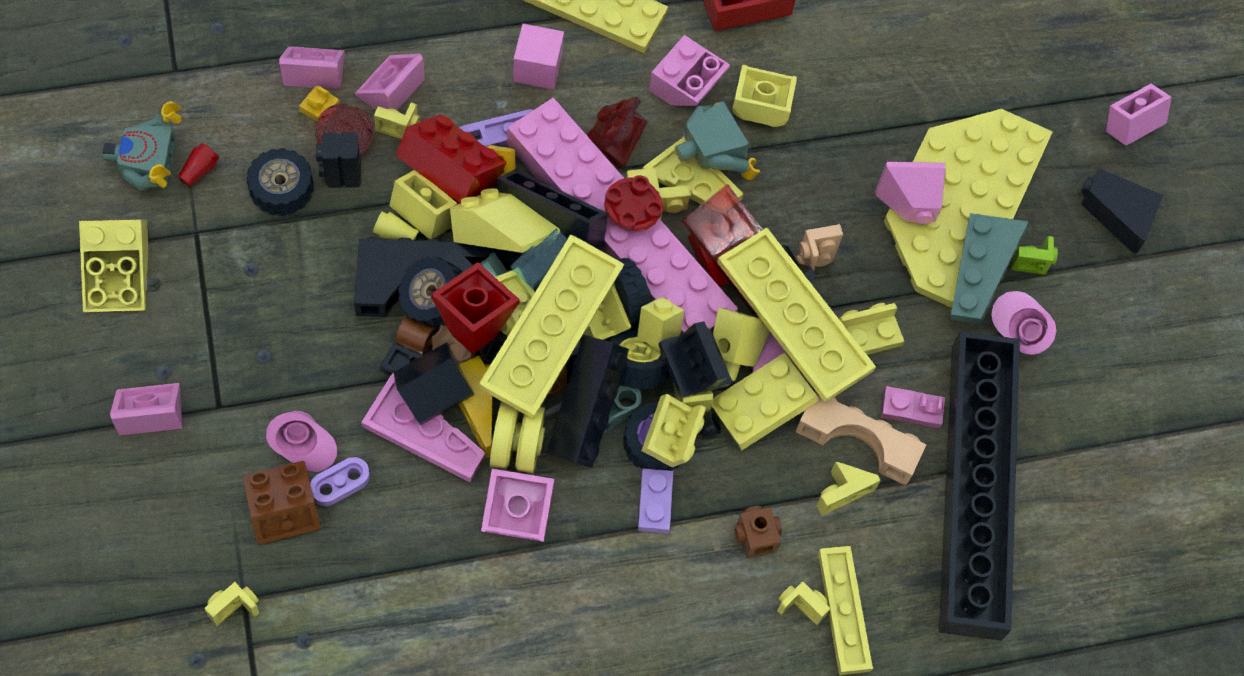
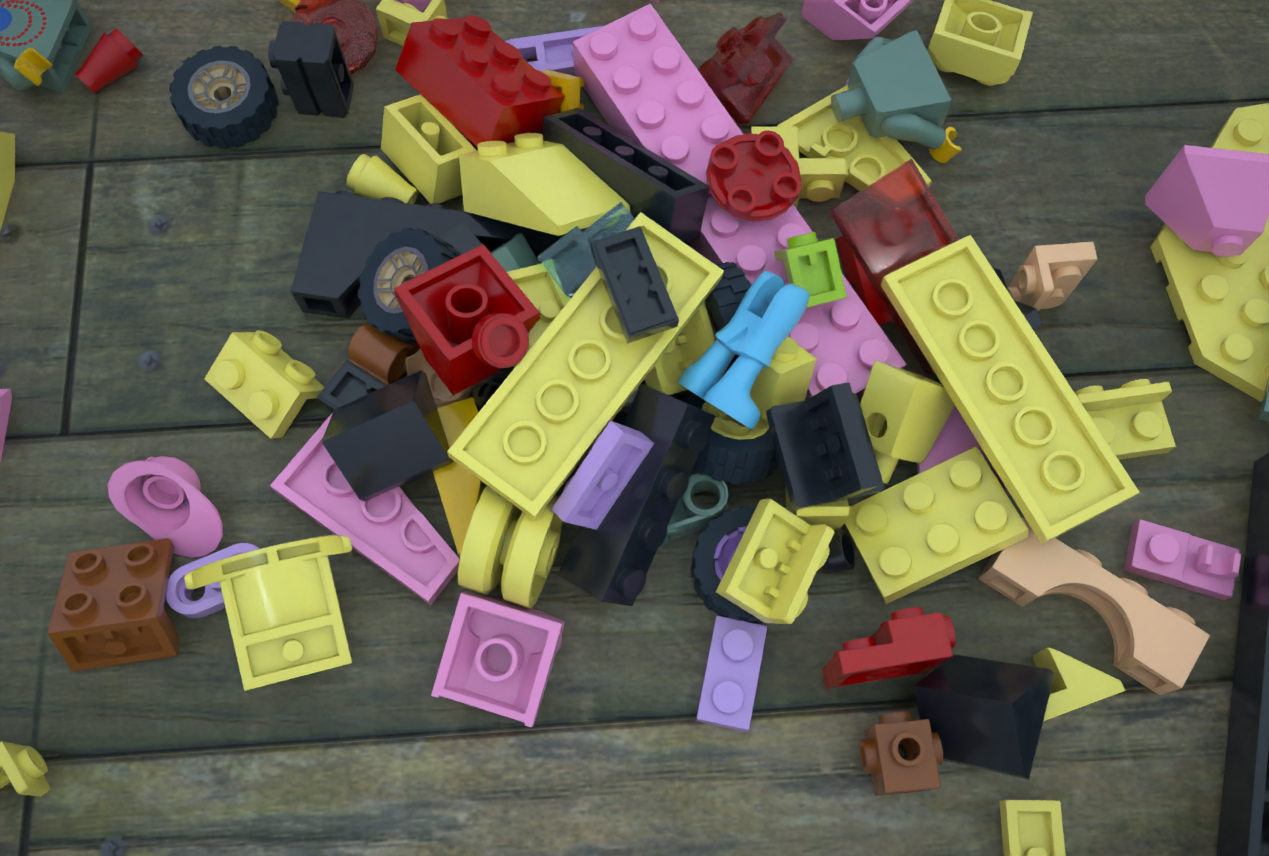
camera: 15 degrees right, 5 degrees up
none -> light yellow piece [184,535,352,691]
none -> light yellow bracket [204,330,325,439]
none -> red tile [472,313,529,368]
none -> lavender plate [551,421,655,530]
none -> black plate [590,226,679,343]
none -> medium azure piece [677,271,810,430]
none -> lime bracket [774,232,847,308]
none -> red plate [822,607,956,690]
none -> black slope [914,654,1055,780]

